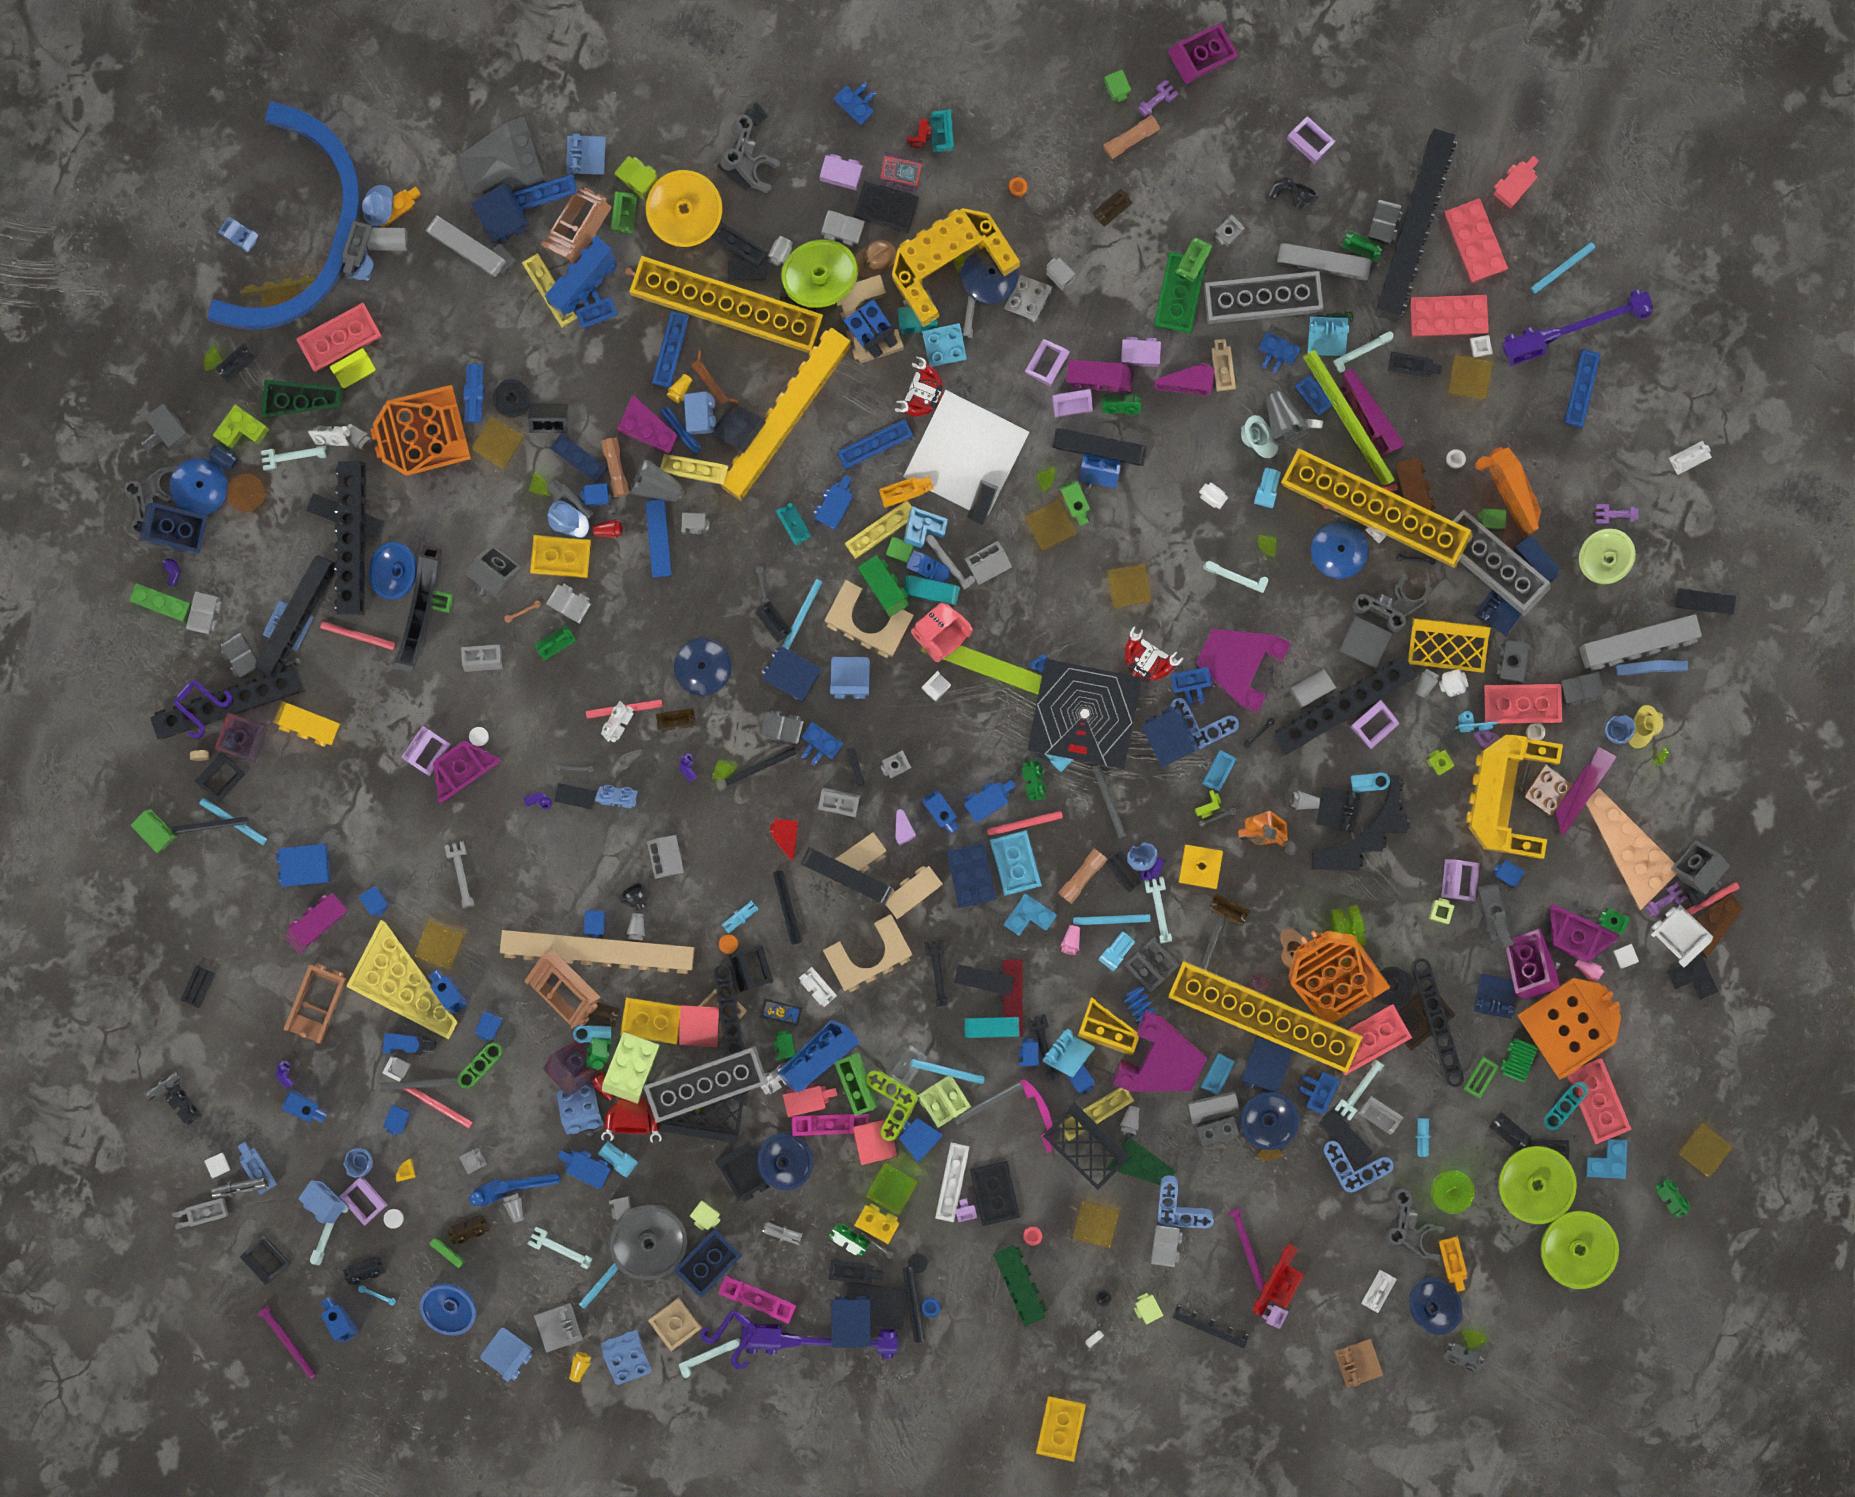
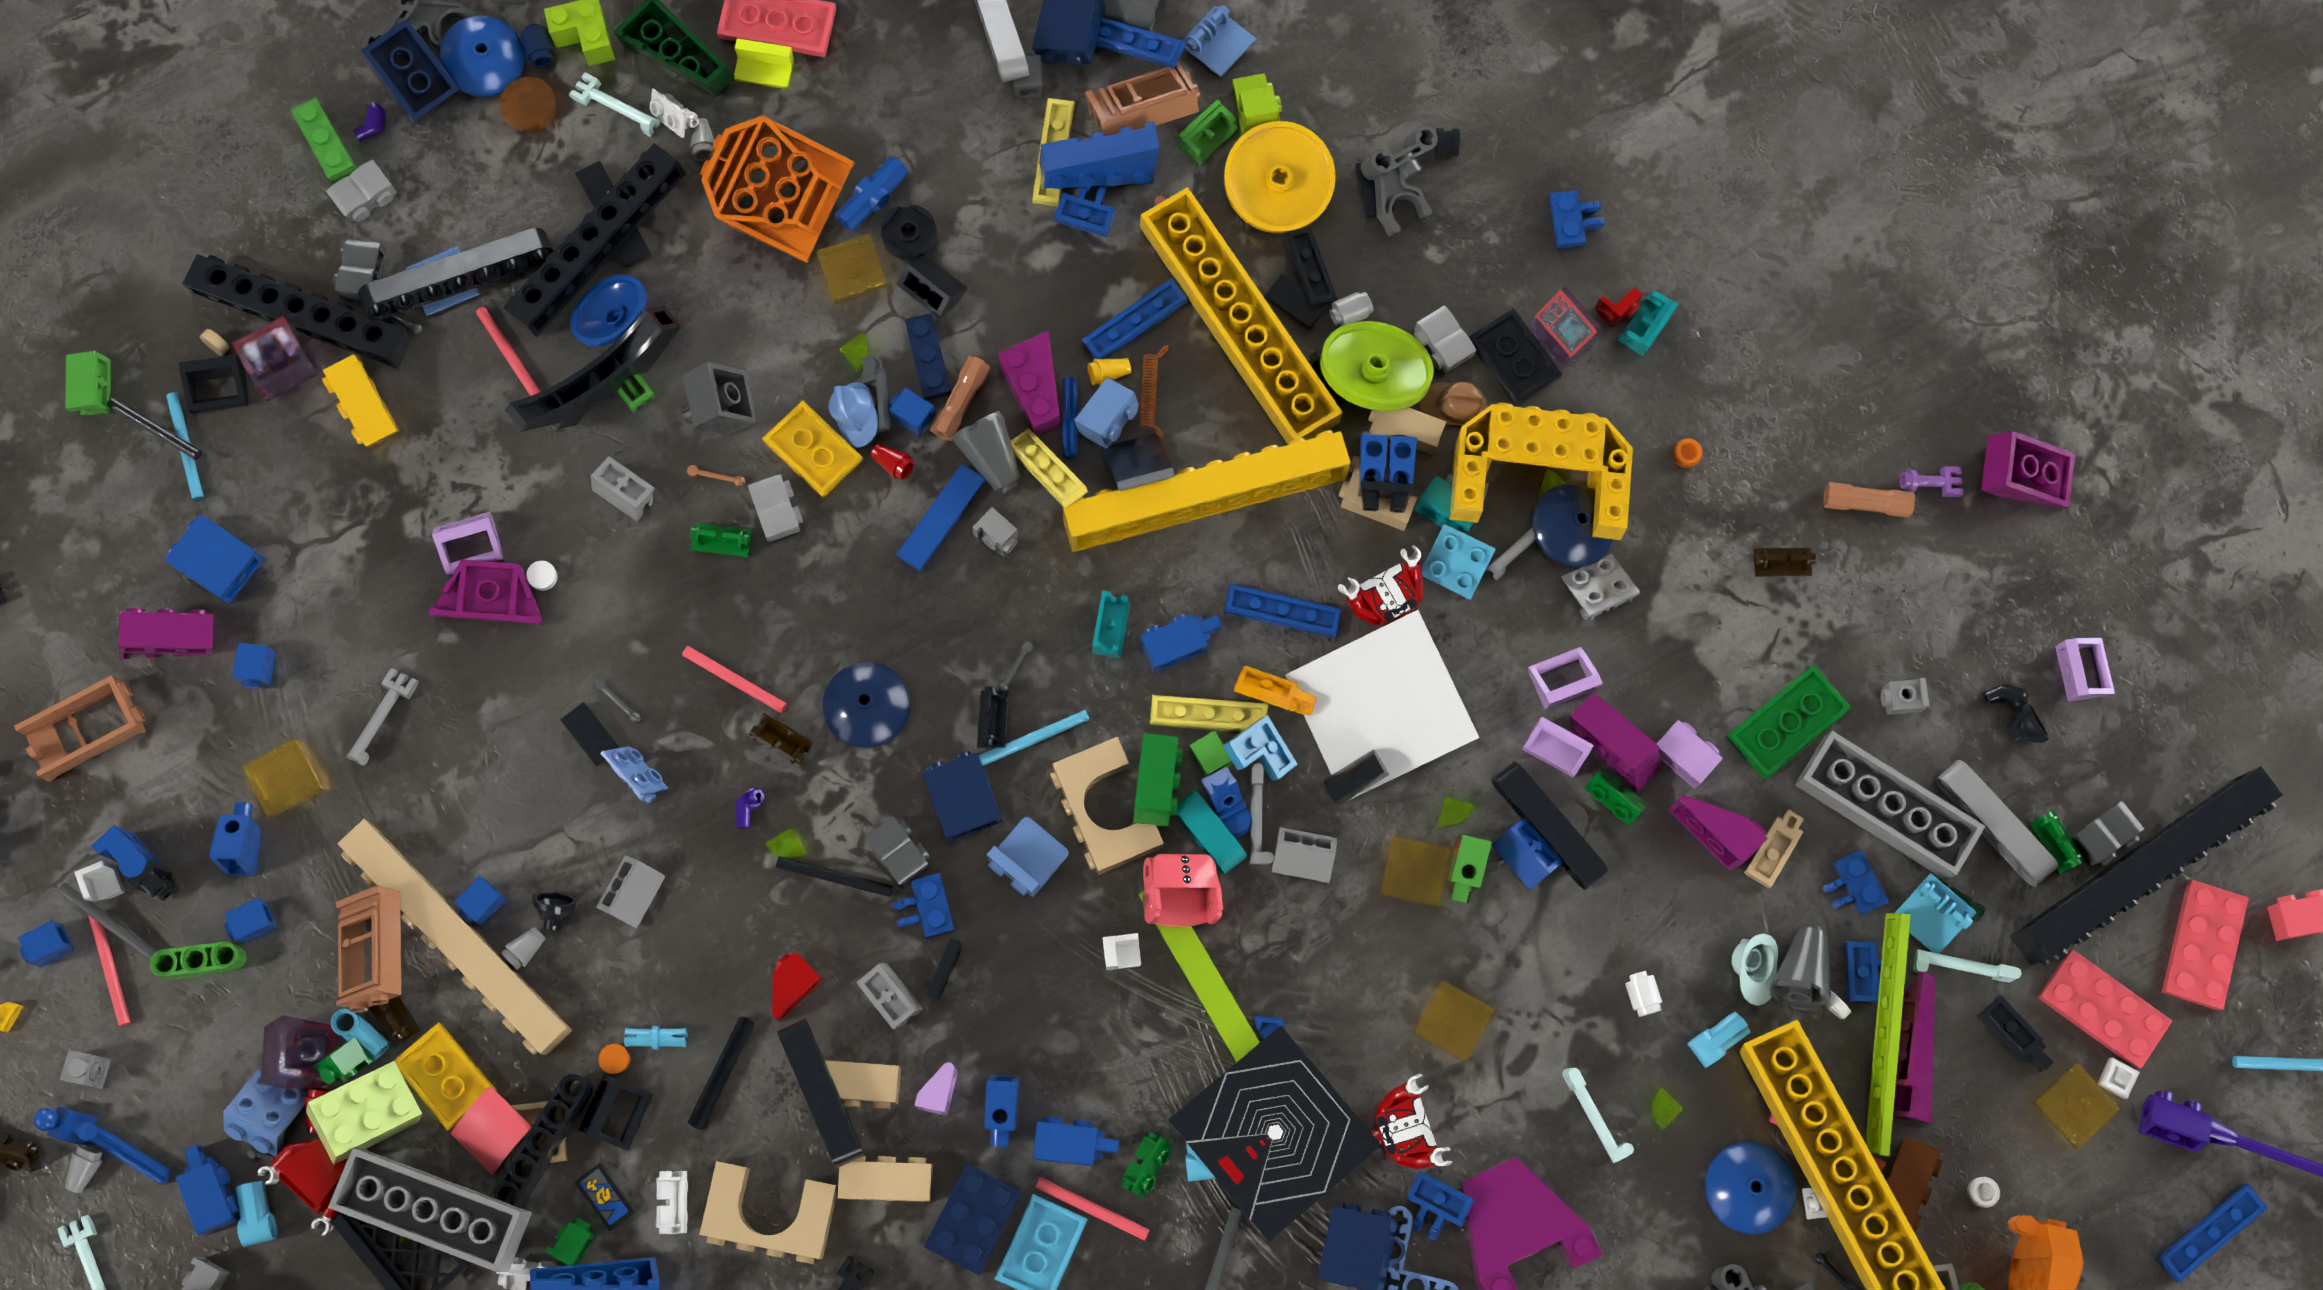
camera: 30 degrees right, 10 degrees down
dark purple piece [174,681,233,739] -> none
light yellow wing [346,920,458,1039] -> none
dark purple arm [523,792,552,810] -> none
white hinge [601,701,634,742] -> none
lavender brick [819,154,863,191] -> none
light grey brick [880,750,911,779] -> none
light grey brick [1046,258,1076,291] -> none
bright green brick [1104,70,1131,102] -> none
bright green hinge [1175,238,1212,282] -> none

